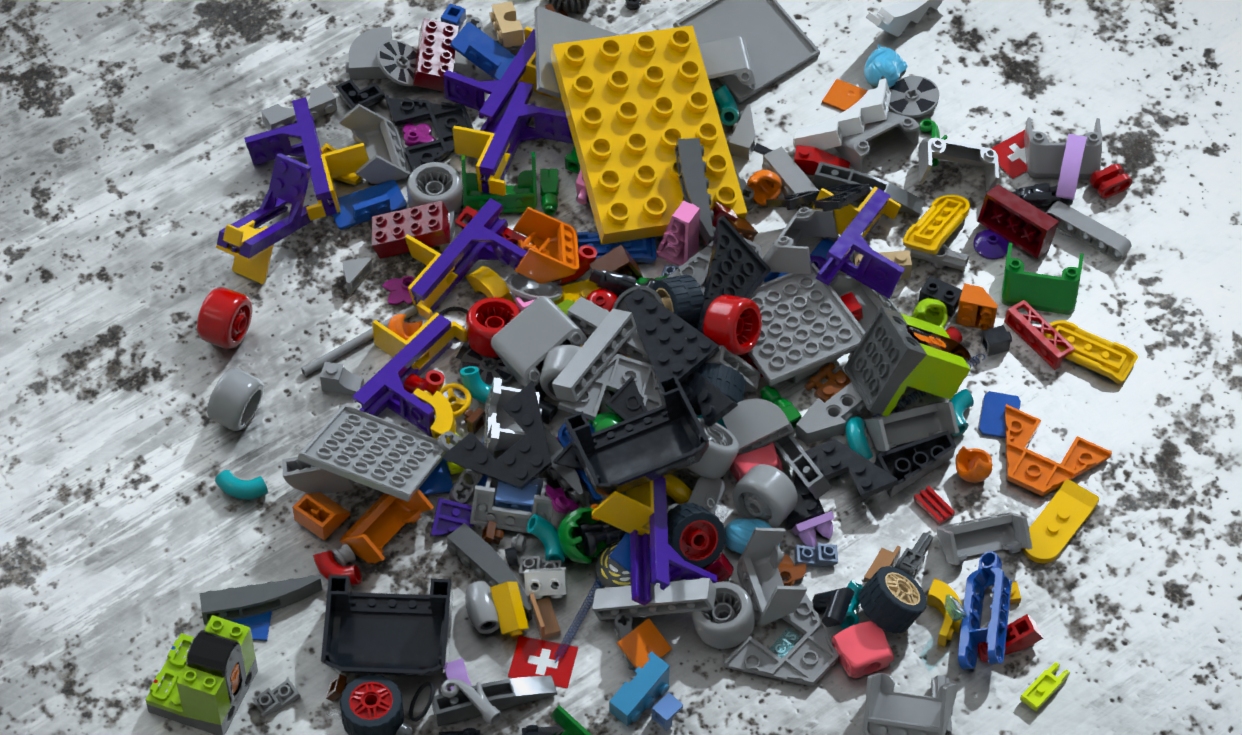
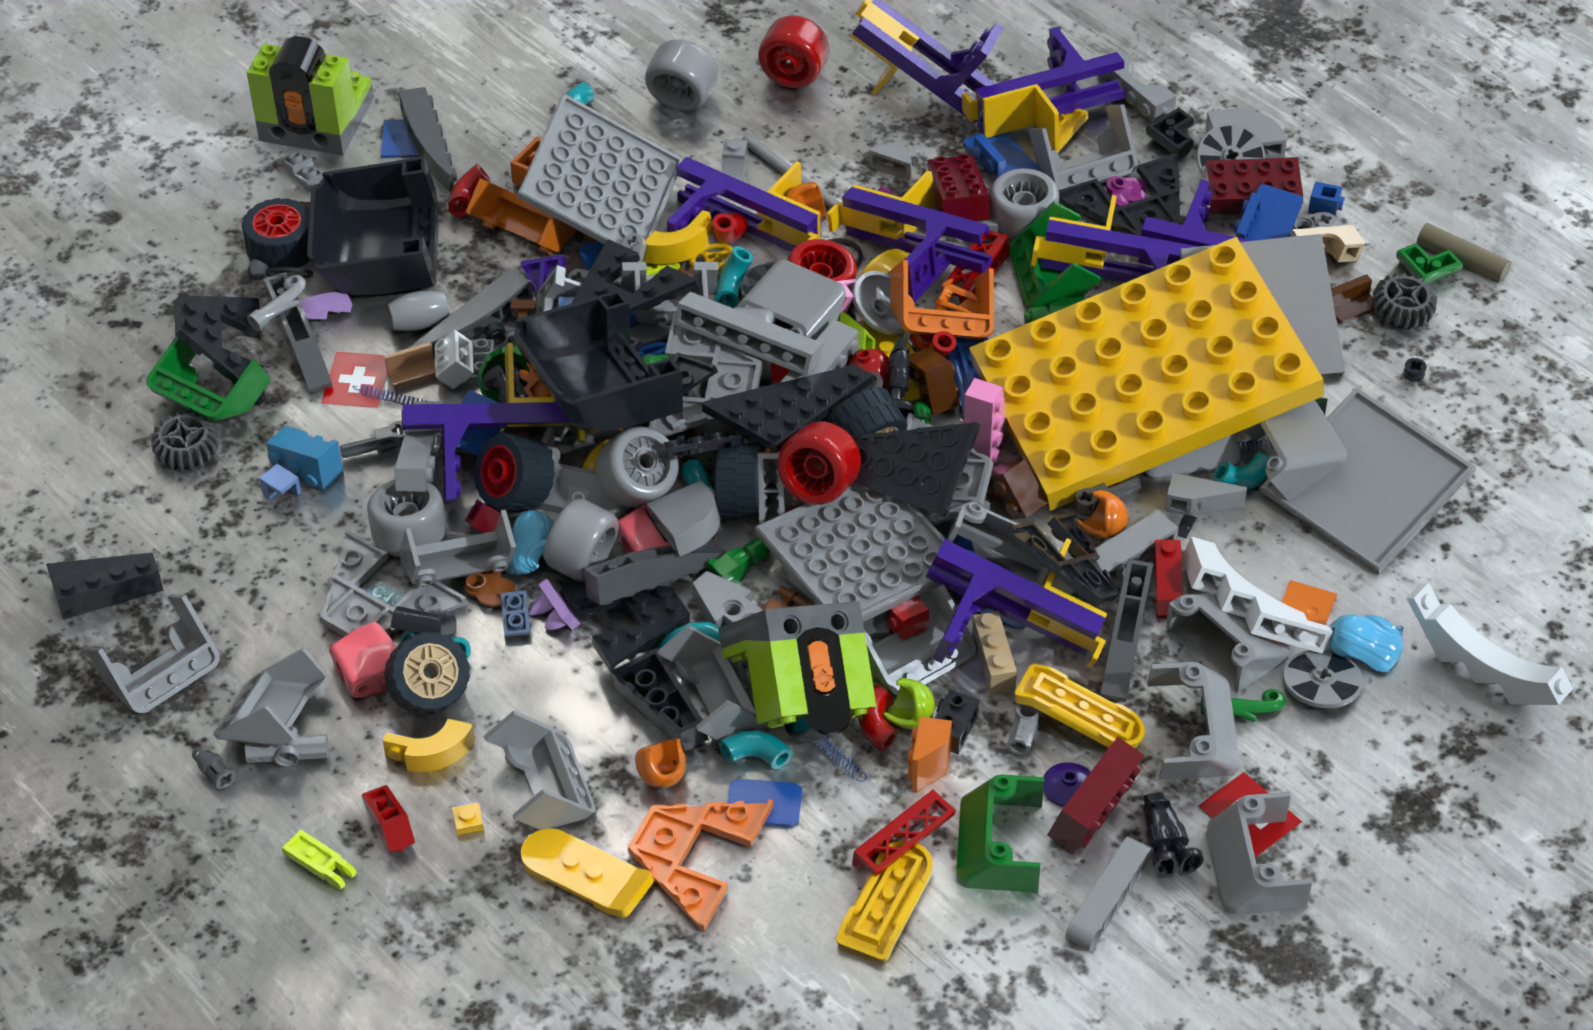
camera: 85 degrees right, 5 degrees down
yellow brick [490,581,529,637] -> none
orange piece [617,618,672,669] -> none
dark grey slope [675,138,716,245] -> none
dark red panel [710,202,738,227] -> none
medium nougat panel [864,545,901,583] -> none
dark grey connector [895,532,933,579] -> none
red tile [914,486,955,525] -> none
clear light blue slope [945,594,967,622] -> none
blue piece [958,551,1012,670] -> none
black brick [981,325,1012,356] -> none
lavender slope [1056,134,1087,200] -> none
red brick [1089,164,1132,199] -> none

